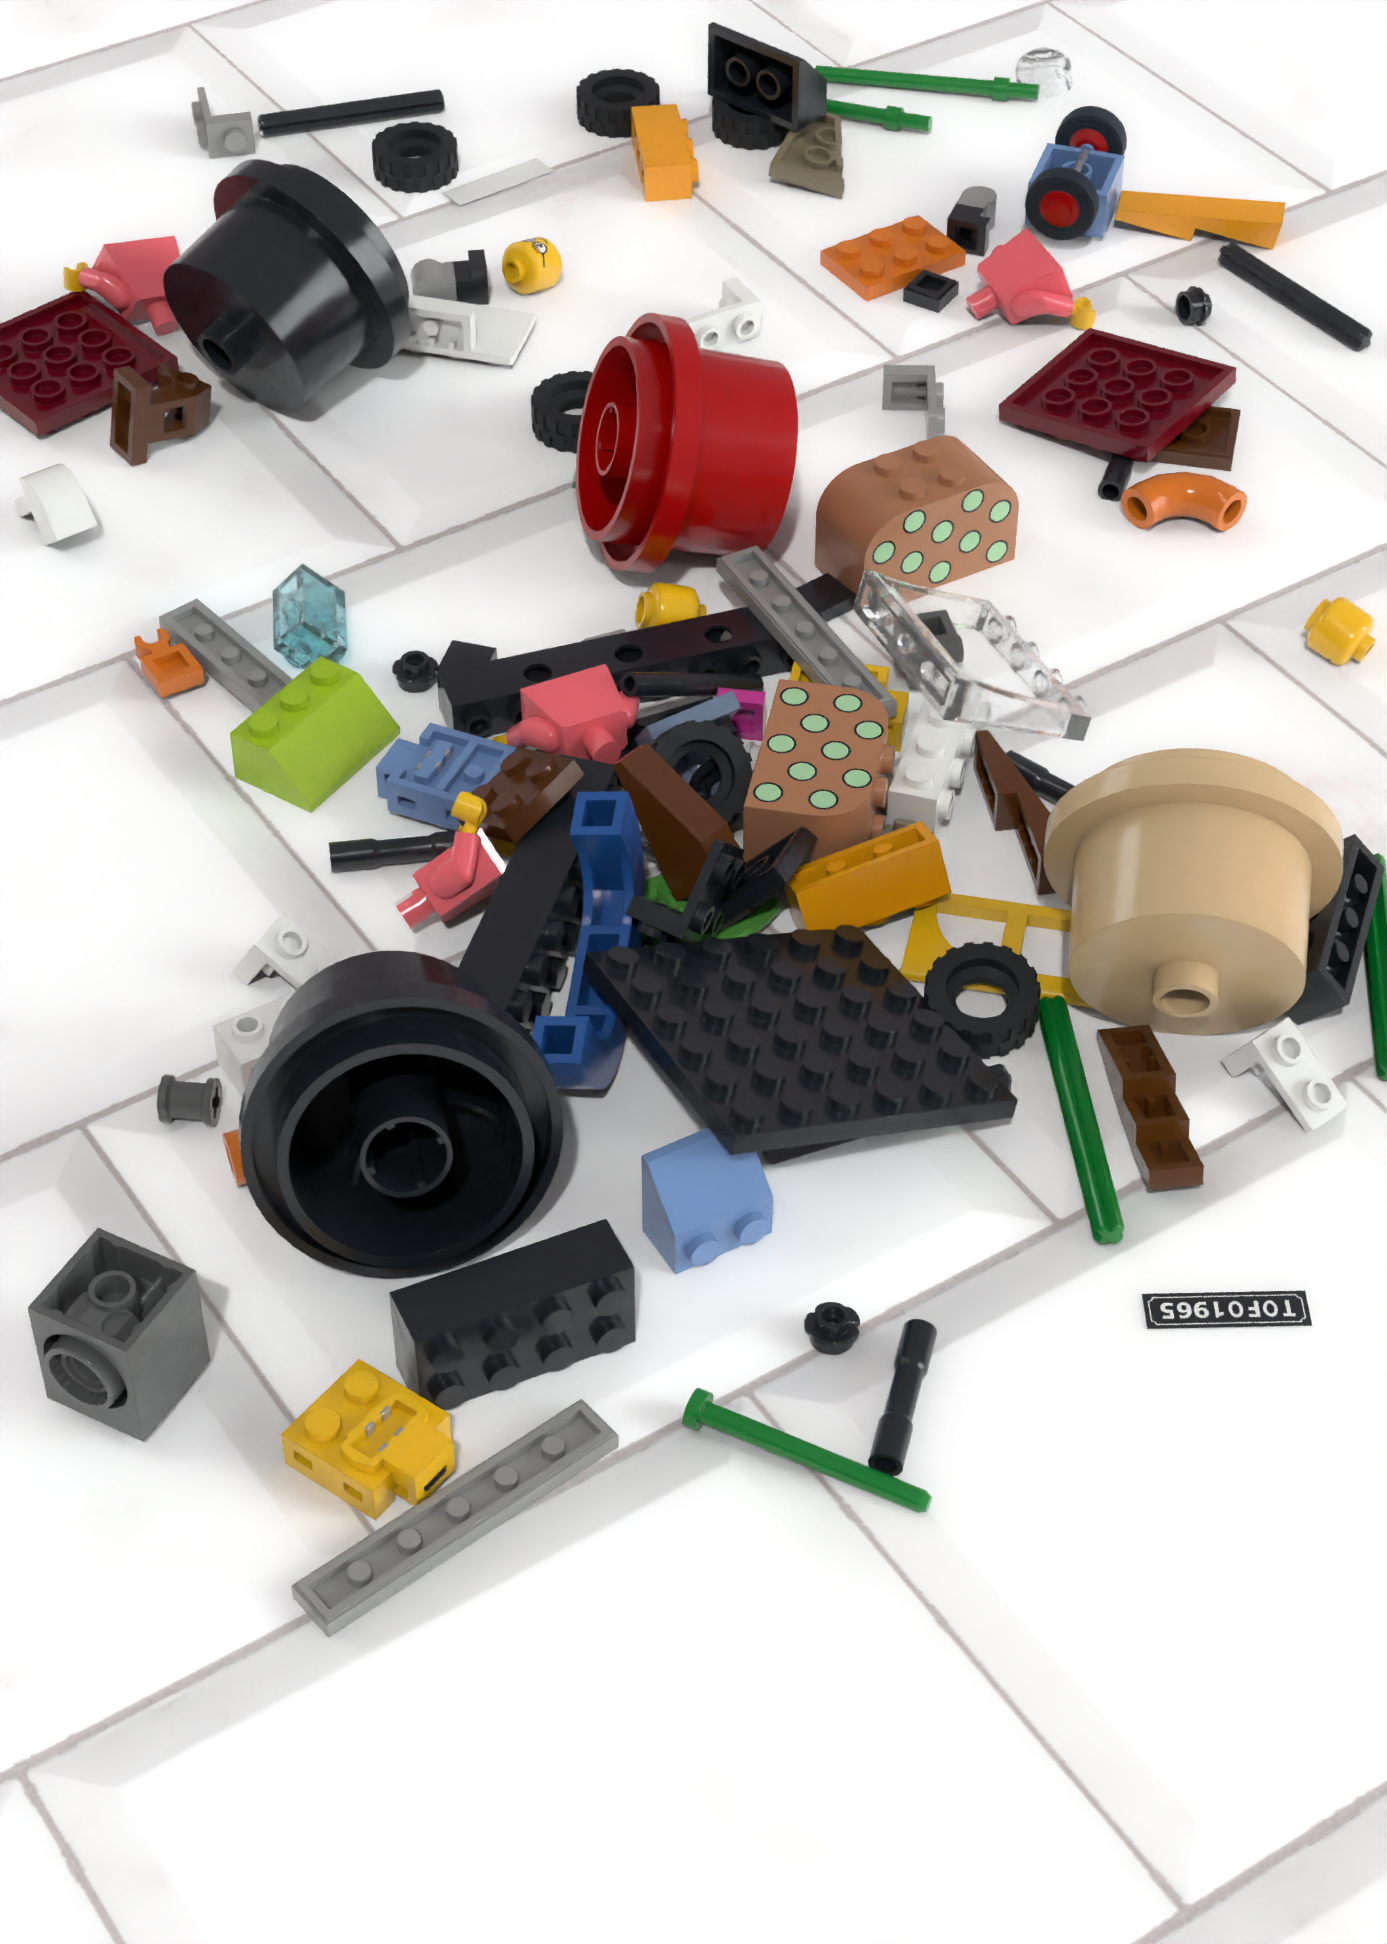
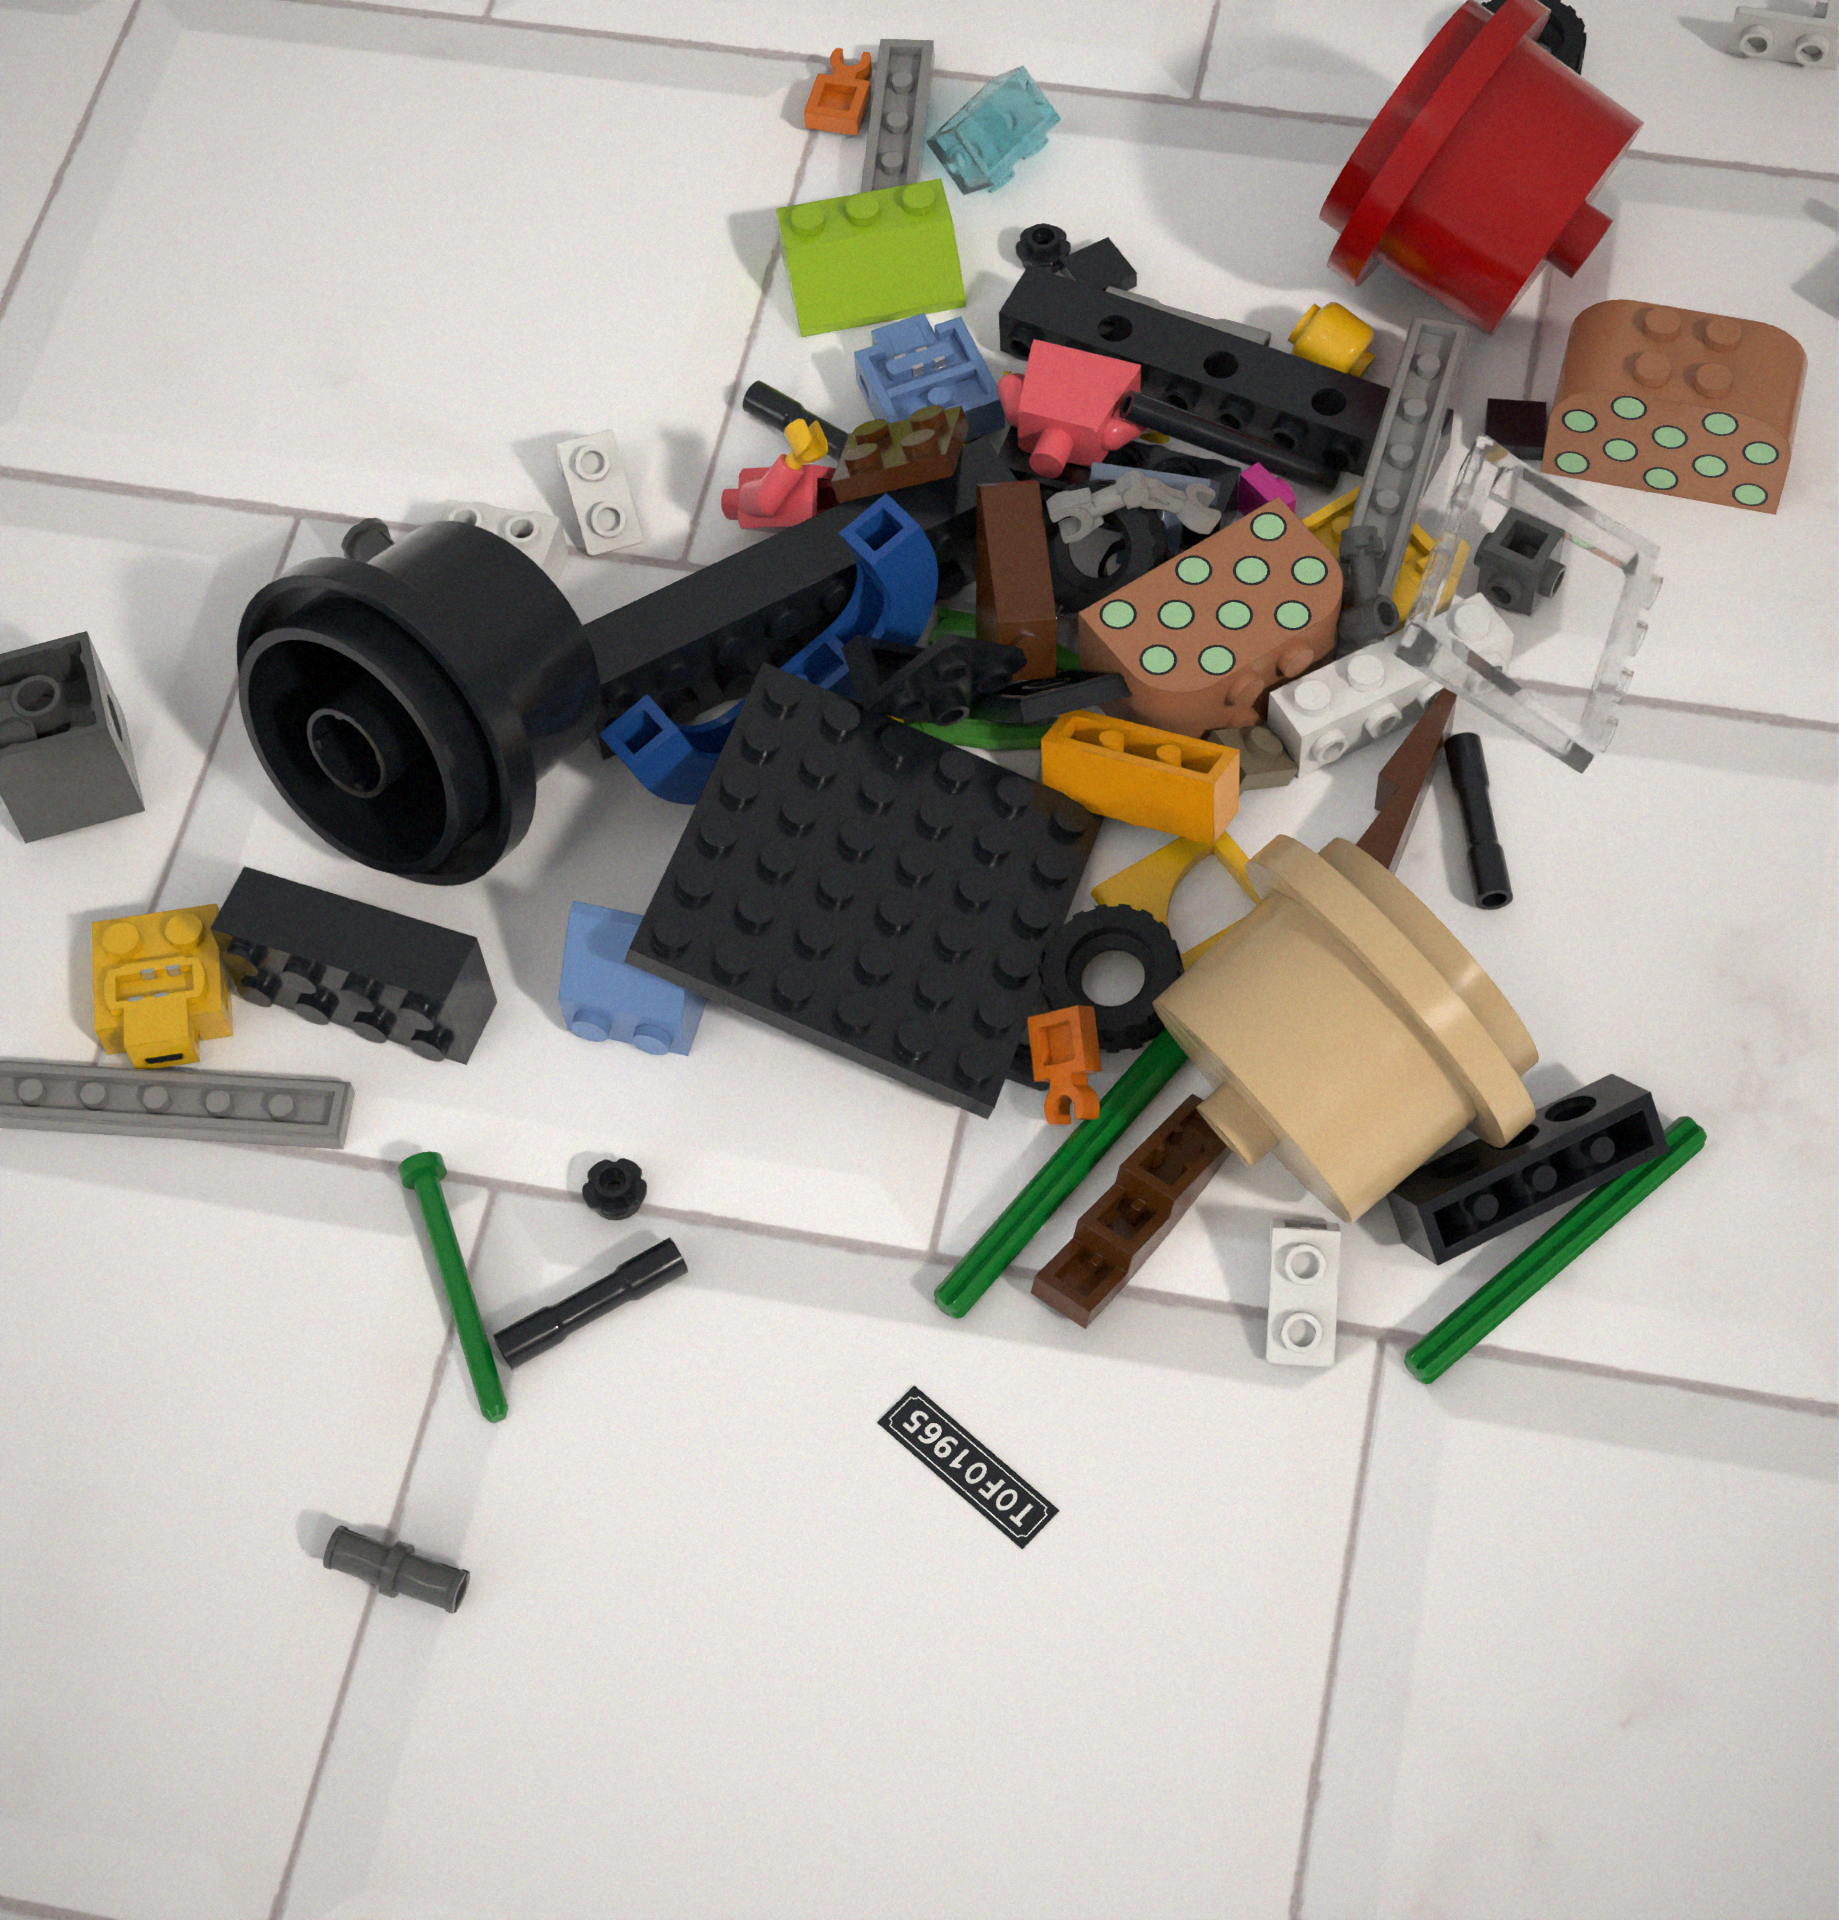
camera: 50 degrees right, 15 degrees up
none -> dark grey pin [323,1525,470,1614]
none -> orange plate [1027,1005,1102,1126]
none -> light grey piece [1046,470,1222,544]
none -> dark grey bar [1337,526,1399,646]

